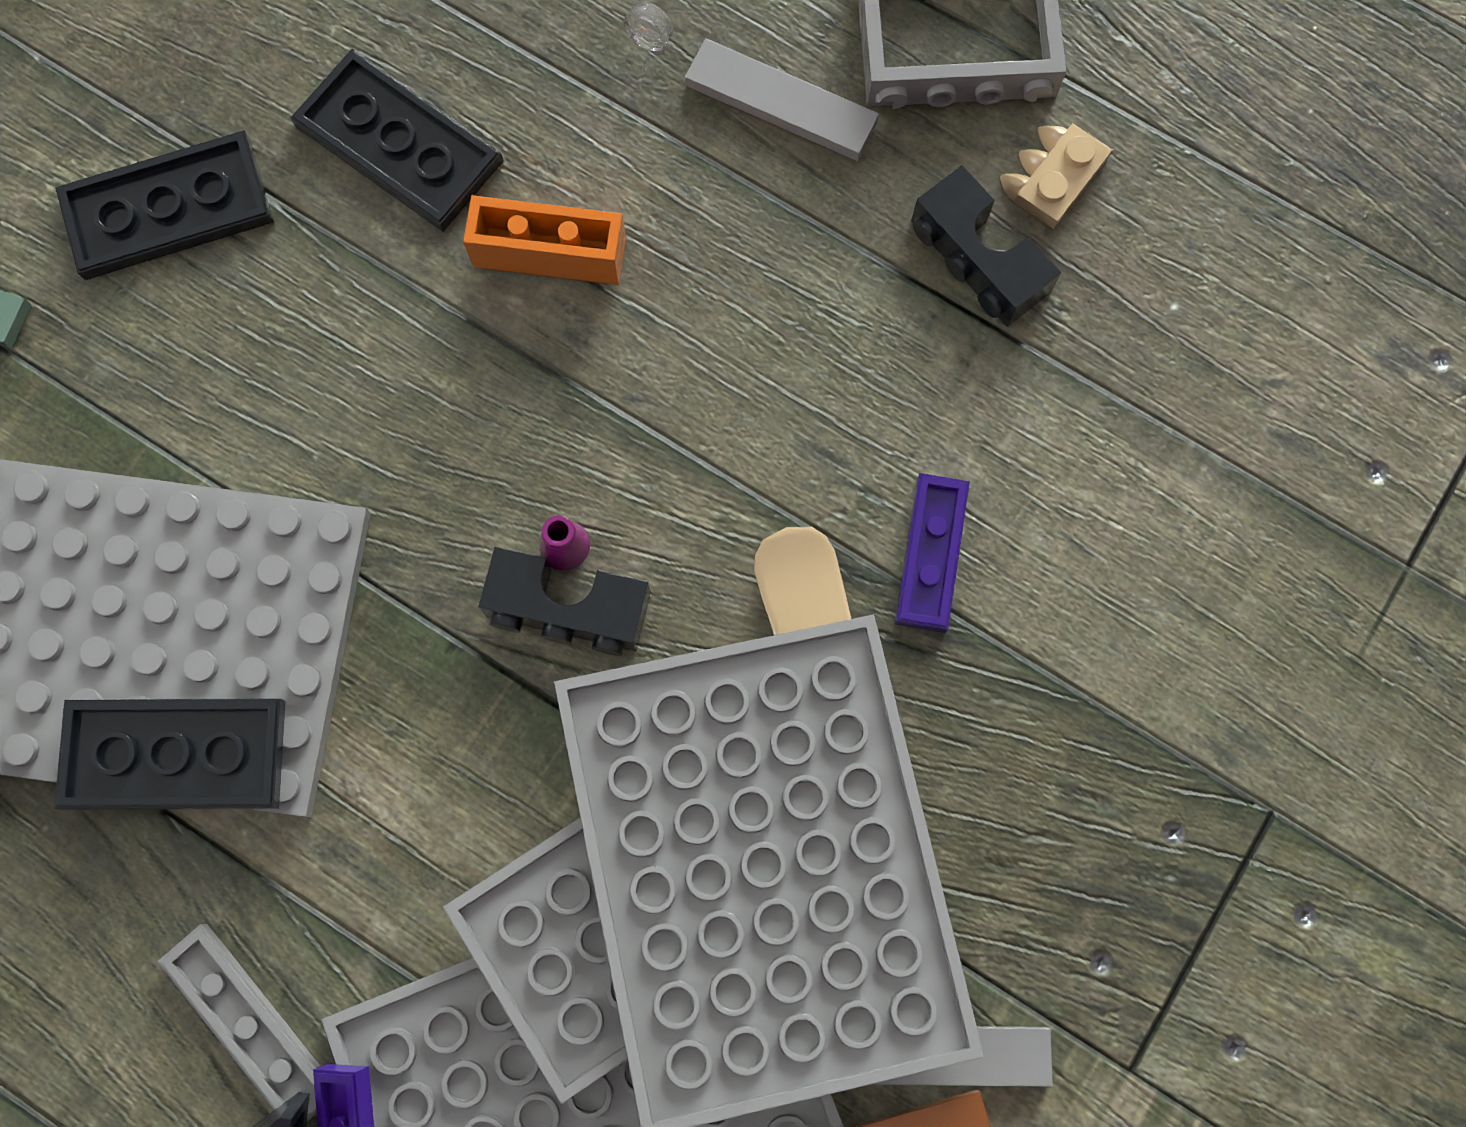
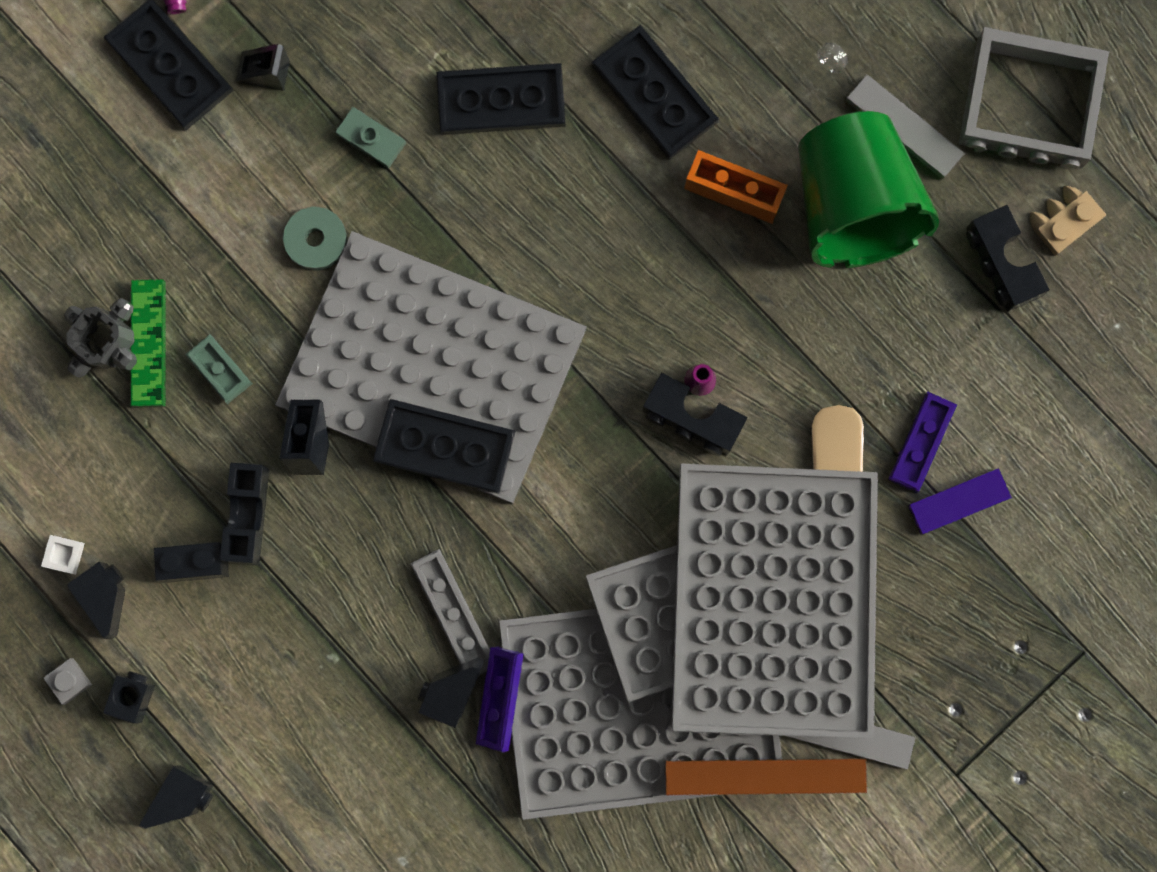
camera: 15 degrees right, 5 degrees up
none -> green cone [798,111,939,268]
none -> dark purple tile [908,468,1012,535]

